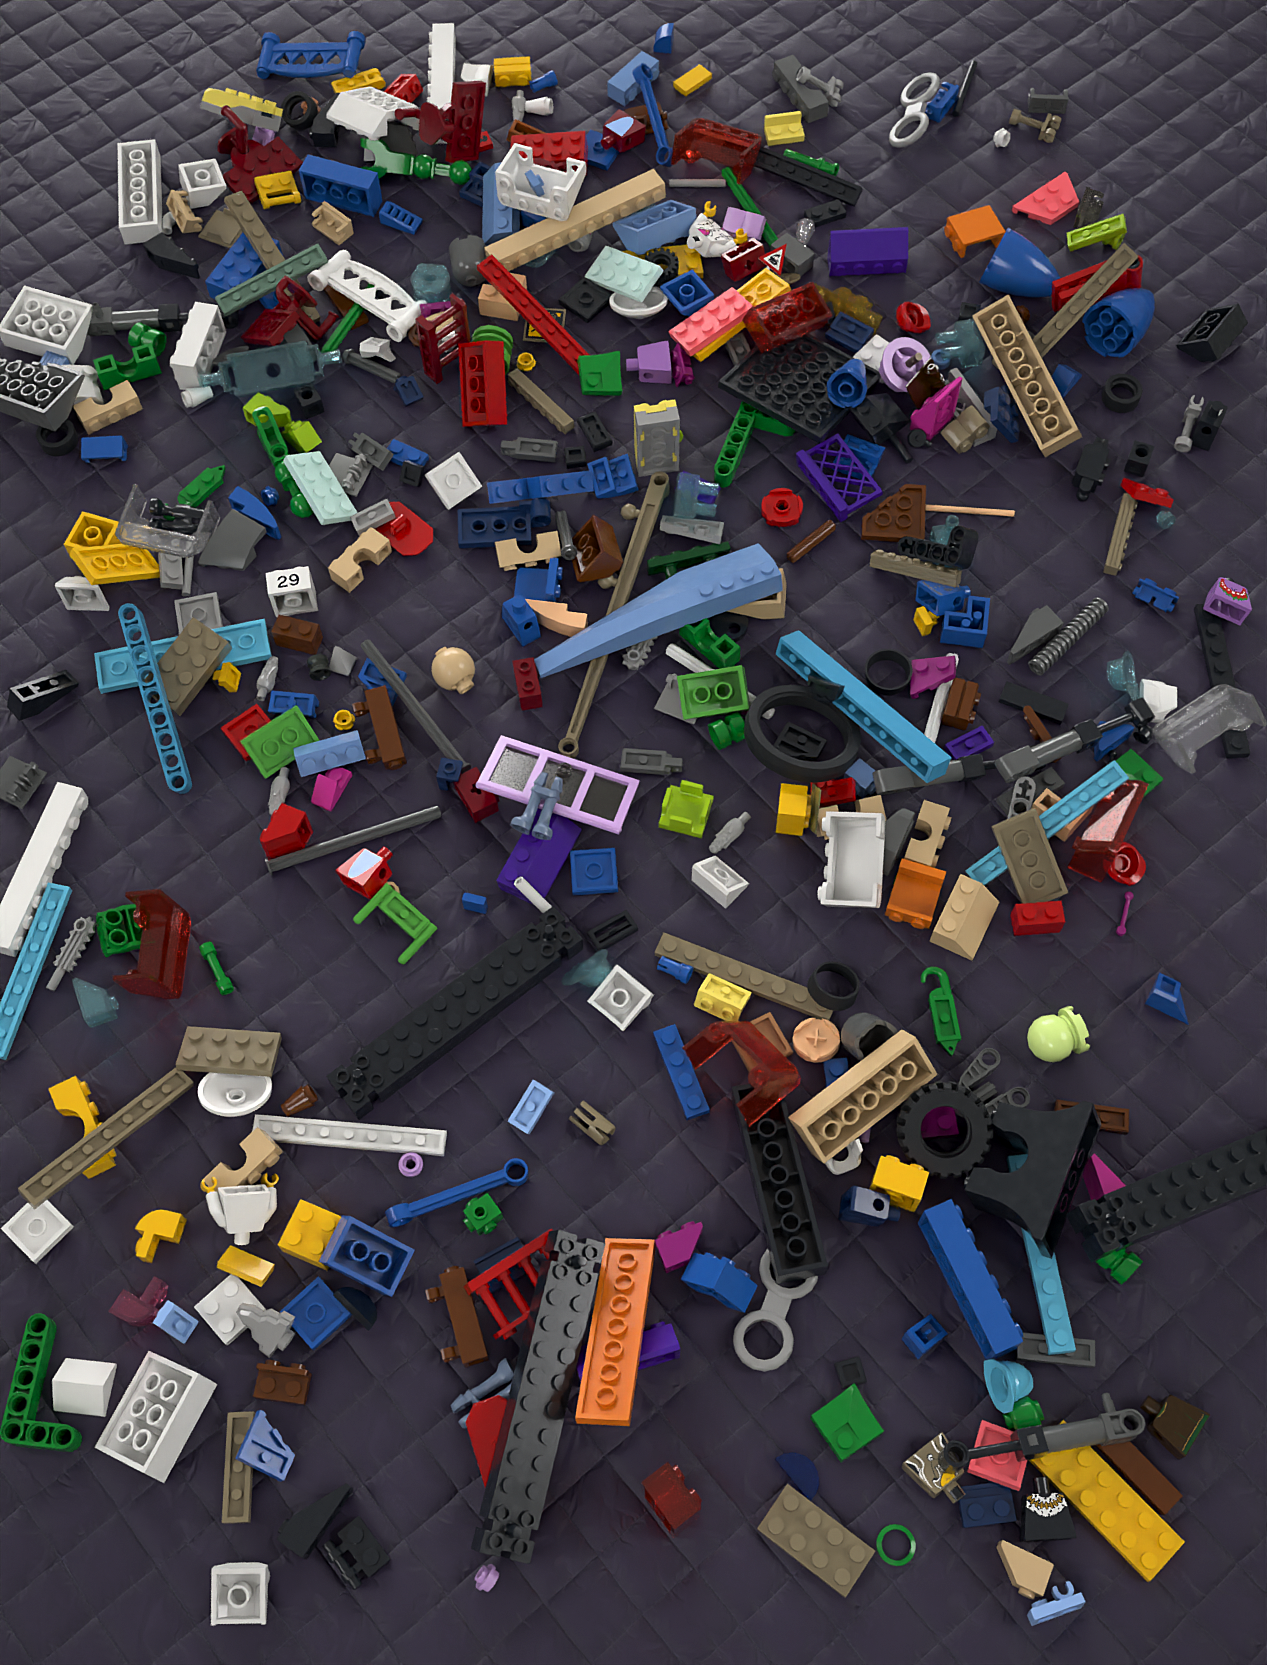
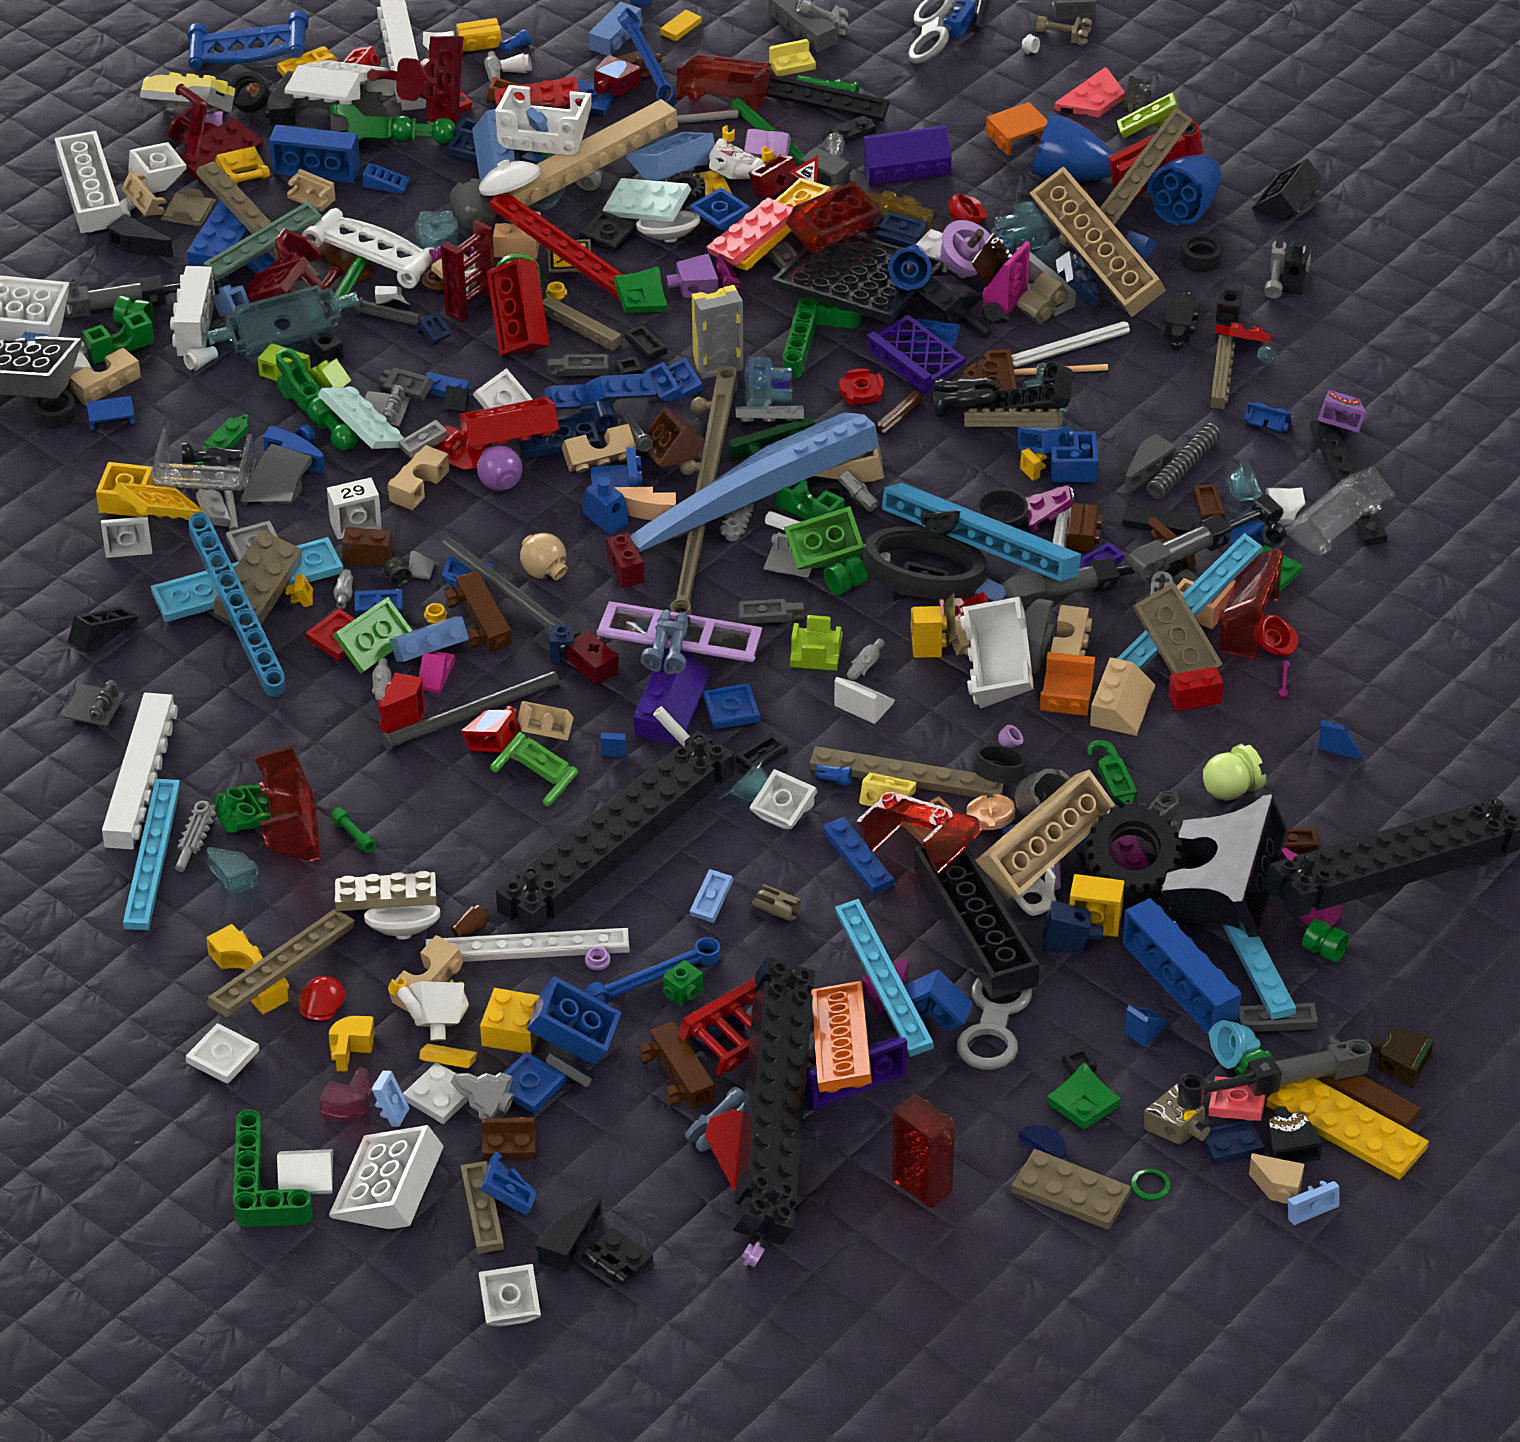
camera: 10 degrees left, 20 degrees down
none -> medium blue brick [212,285,250,317]
none -> red hat [299,976,345,1021]
none -> red brick [459,397,559,449]
none -> medium lavender brick [477,446,523,491]
none -> white dish [479,160,541,196]
none -> tan window [517,701,574,740]
none -> medium azure plate [835,899,934,1057]
none -> light grey pin [838,471,879,512]
none -> black piece [933,378,997,417]
none -> lavender piece [998,725,1023,748]
none -> white axle [1011,321,1130,367]
none -> reddish brown tile [1193,484,1225,520]

